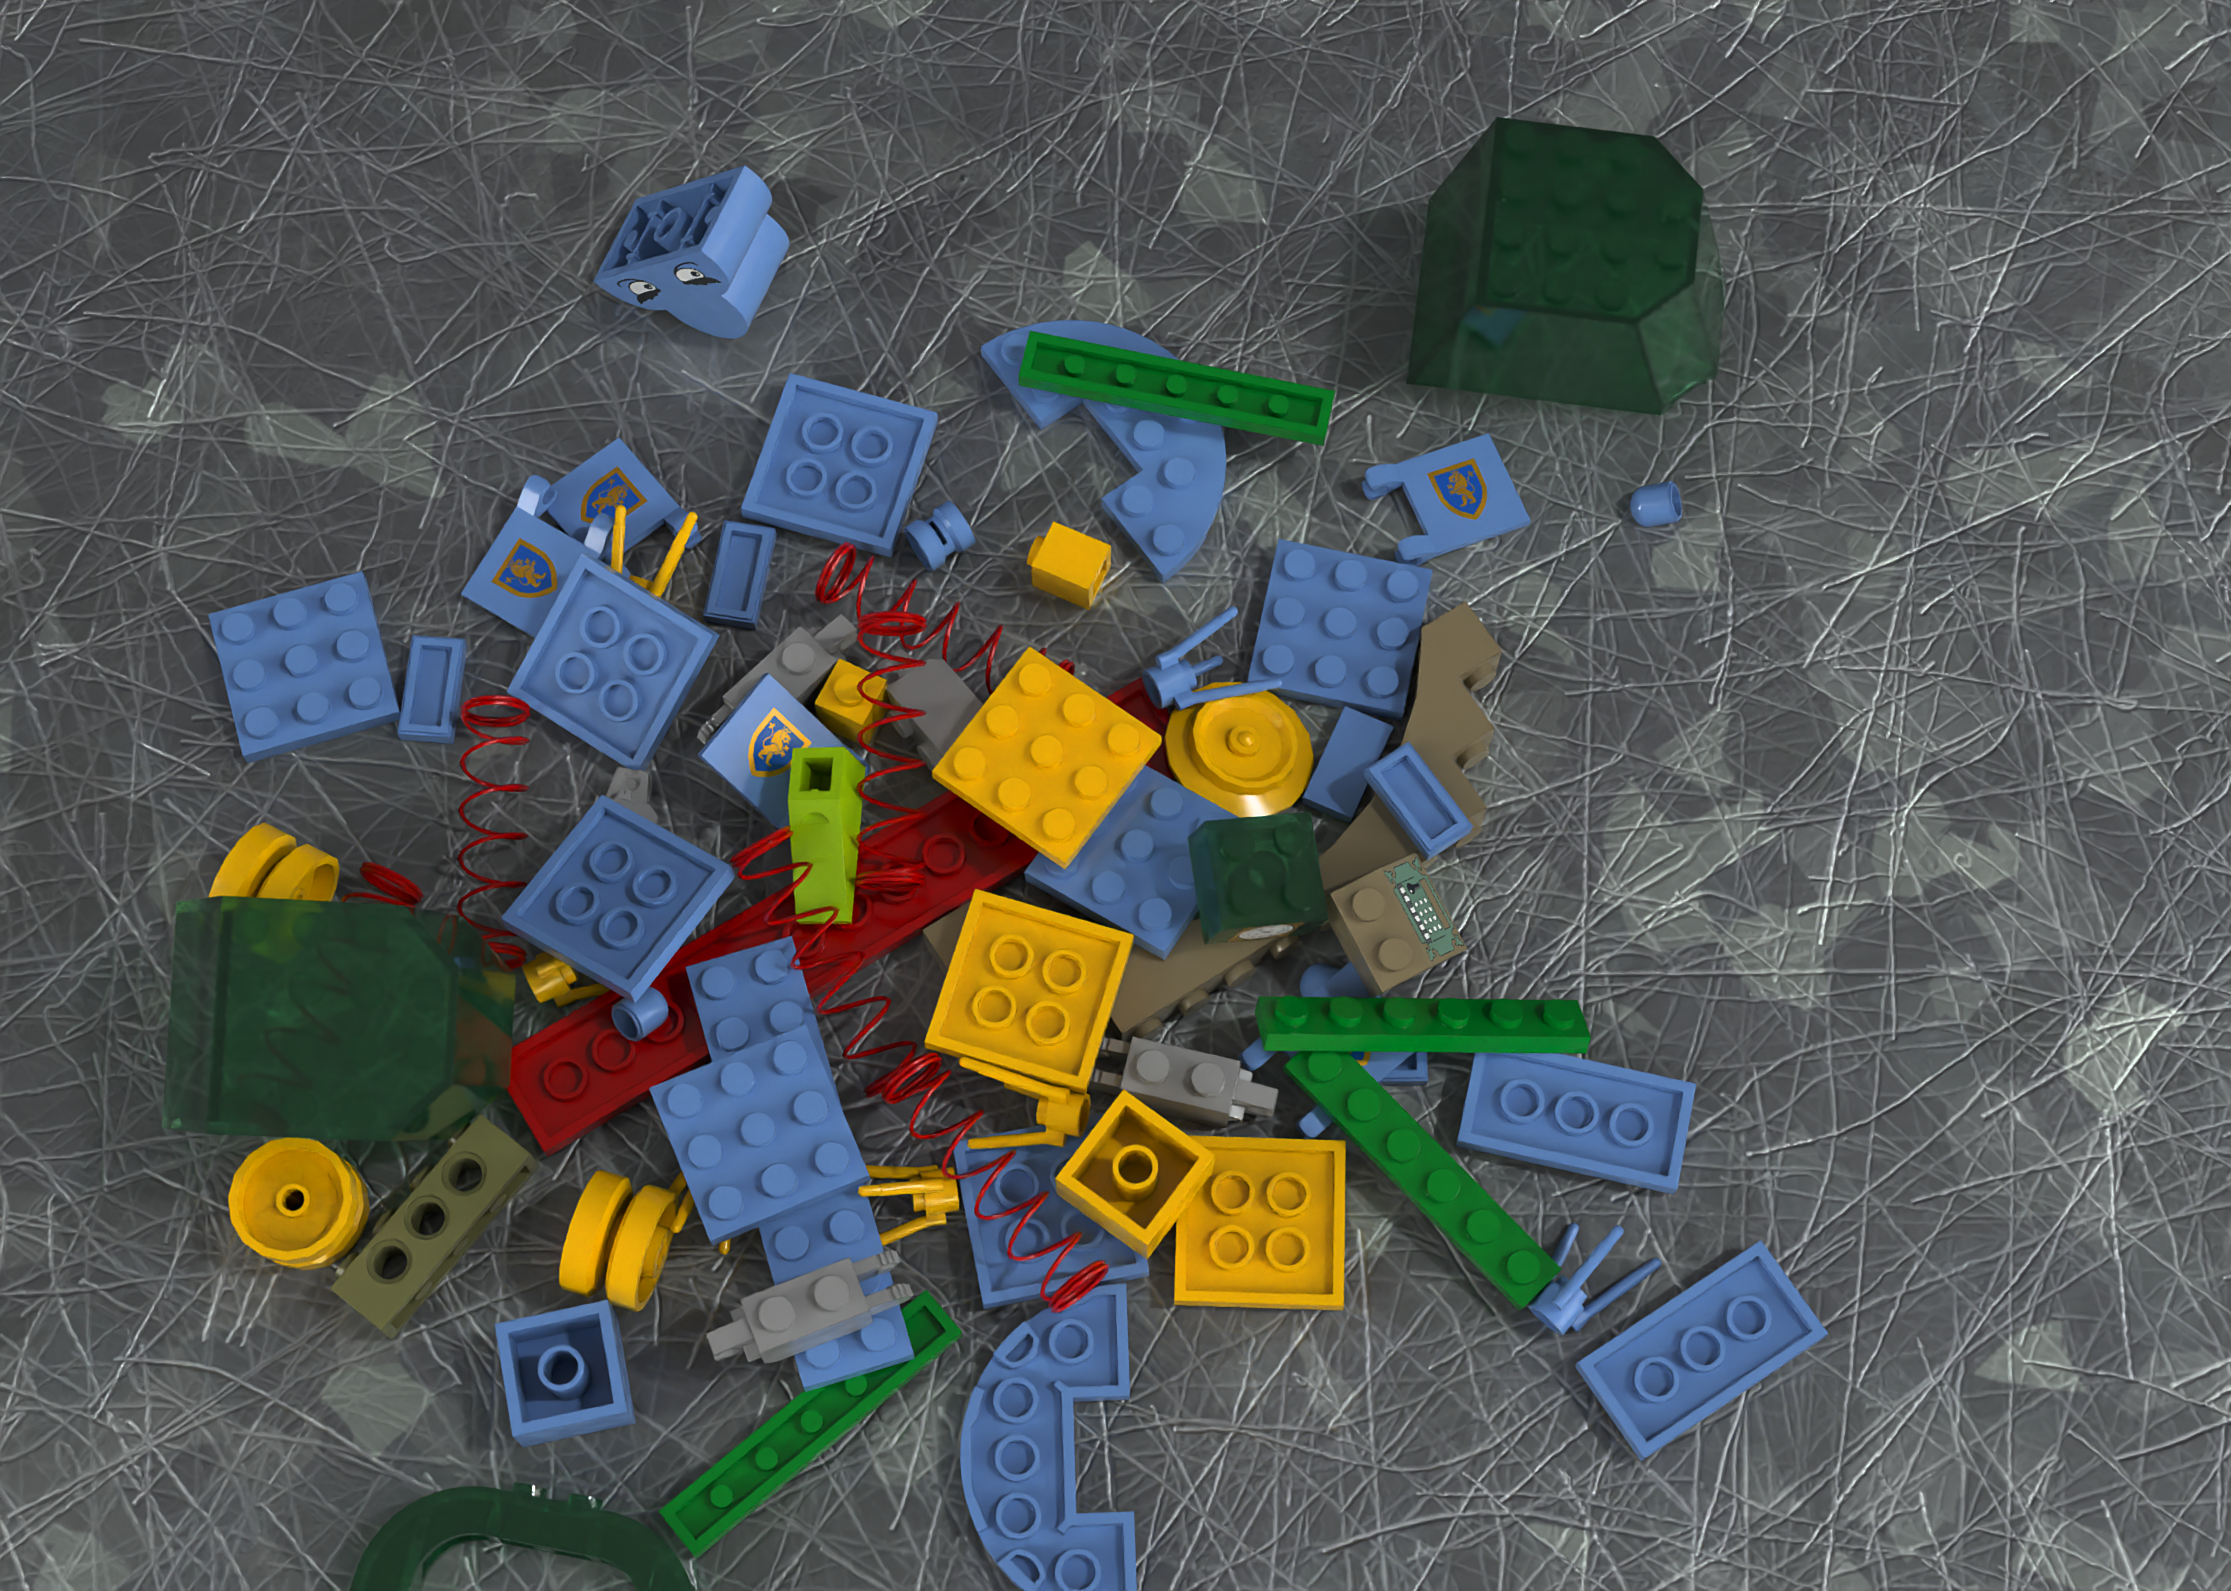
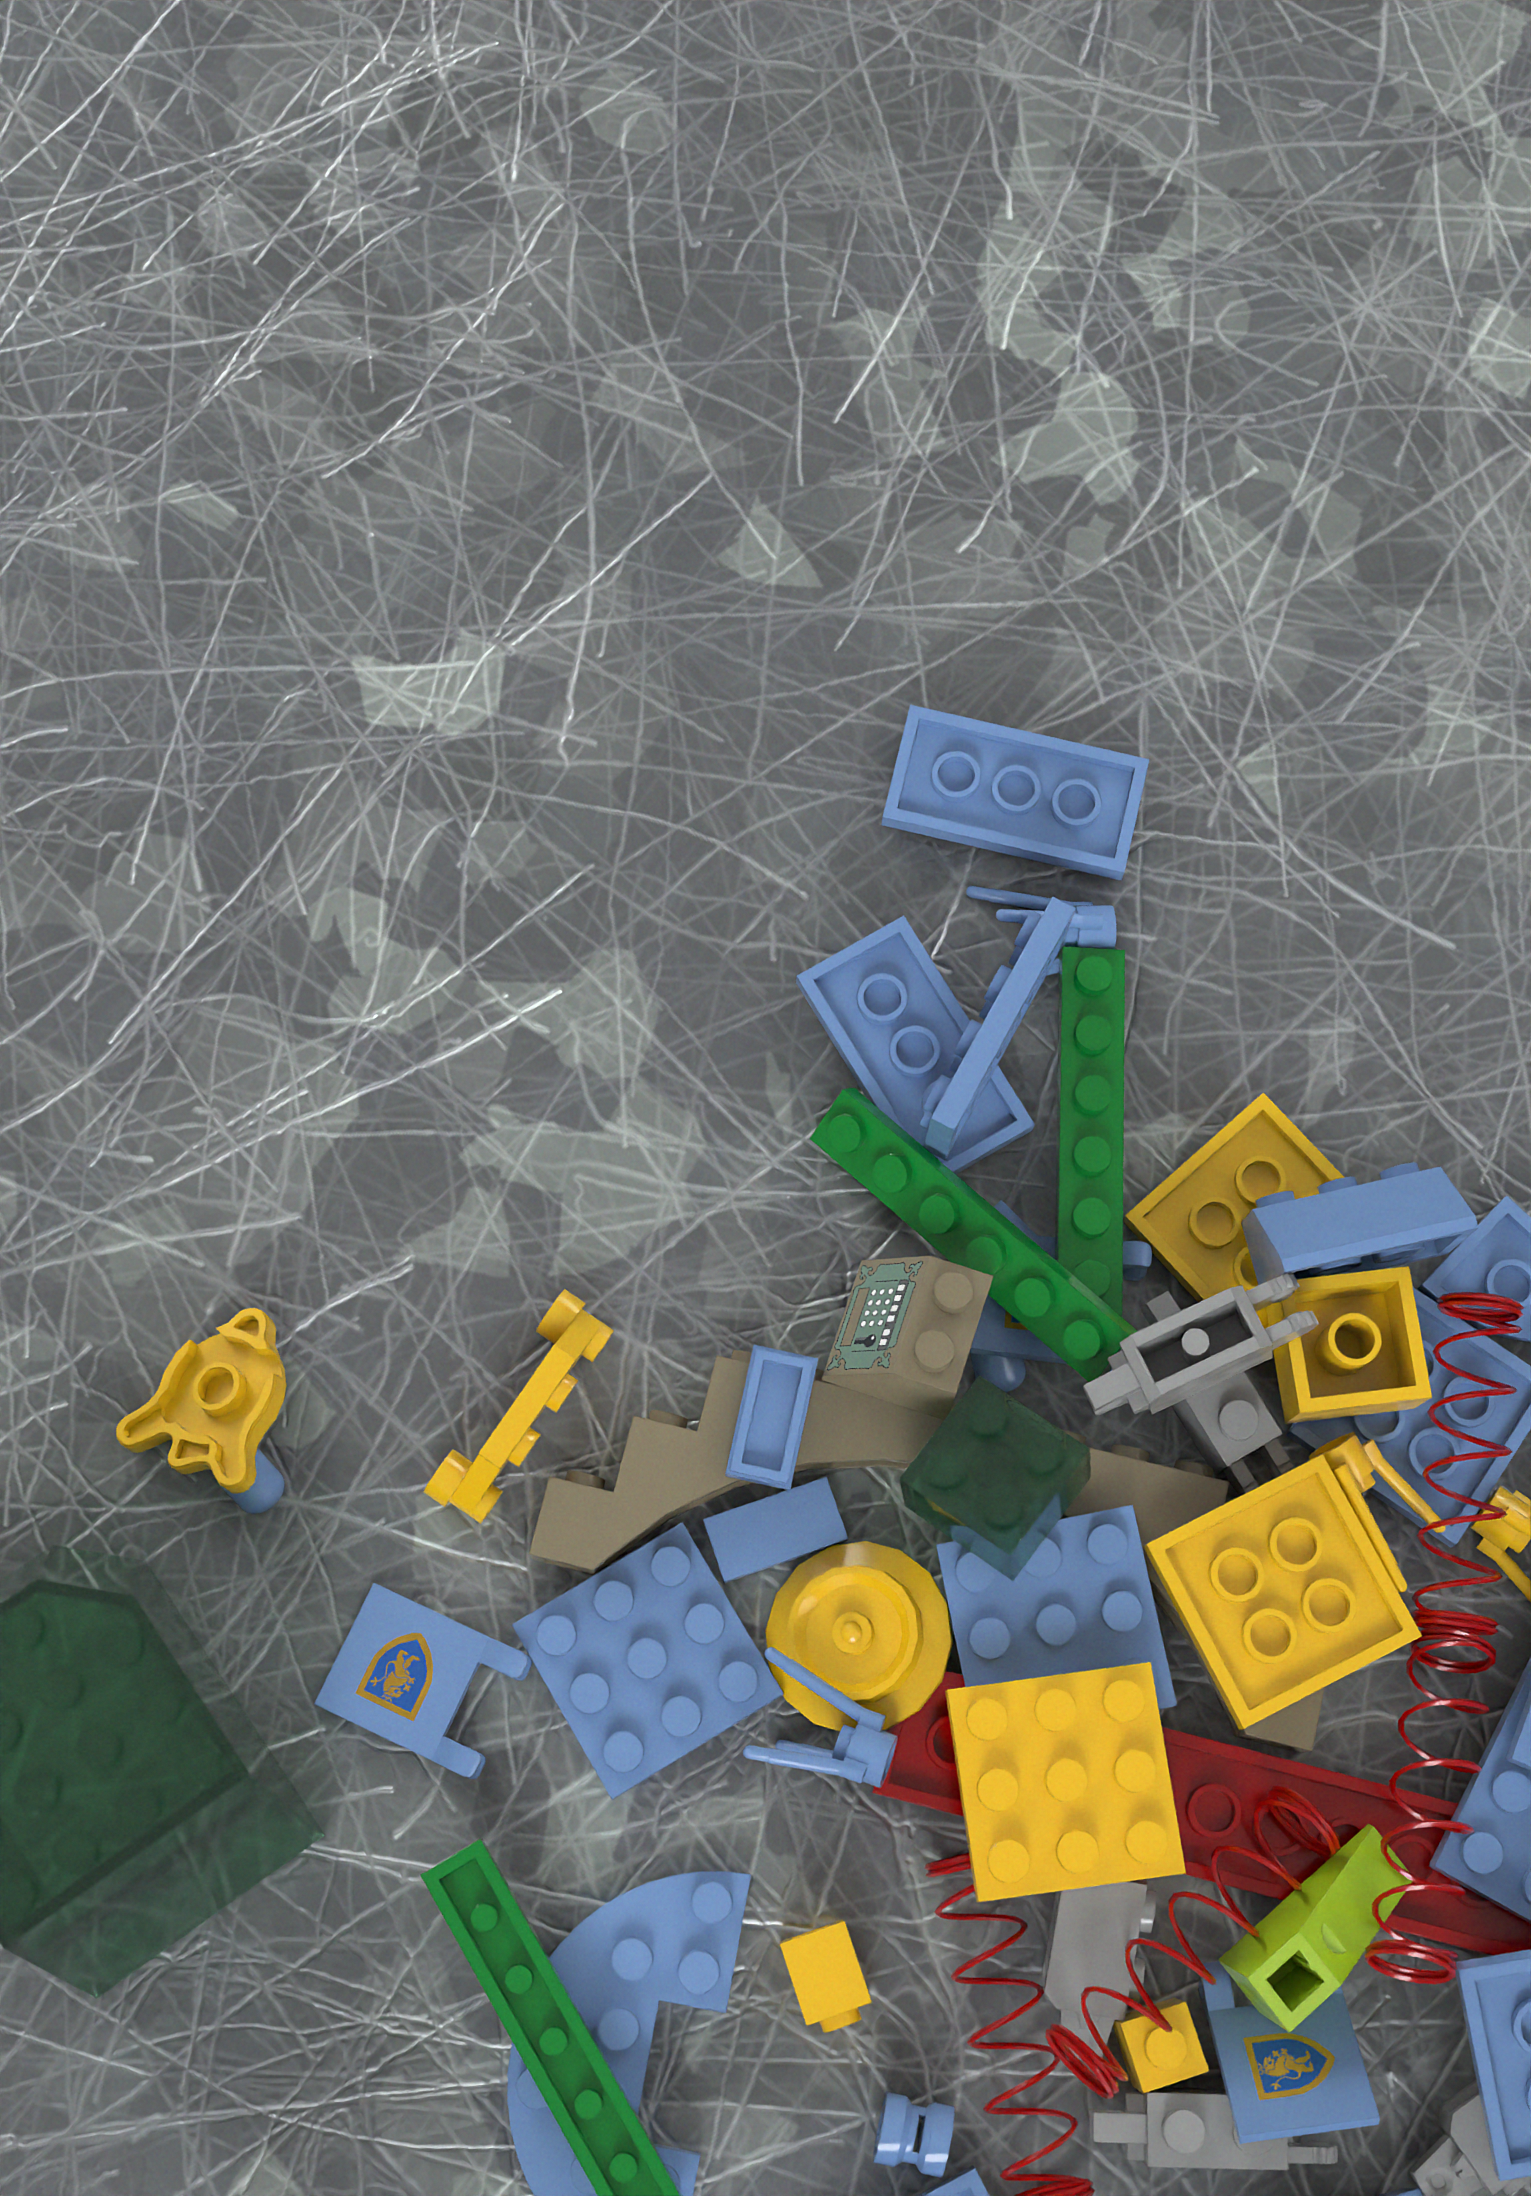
camera: 135 degrees left, 5 degrees up
none -> yellow tile [116,1308,286,1494]
none -> yellow plate [423,1289,614,1524]
none -> medium blue plate [919,897,1076,1160]
none -> light grey hinge [1083,1273,1319,1416]
none -> medium blue slope [1241,1162,1479,1285]

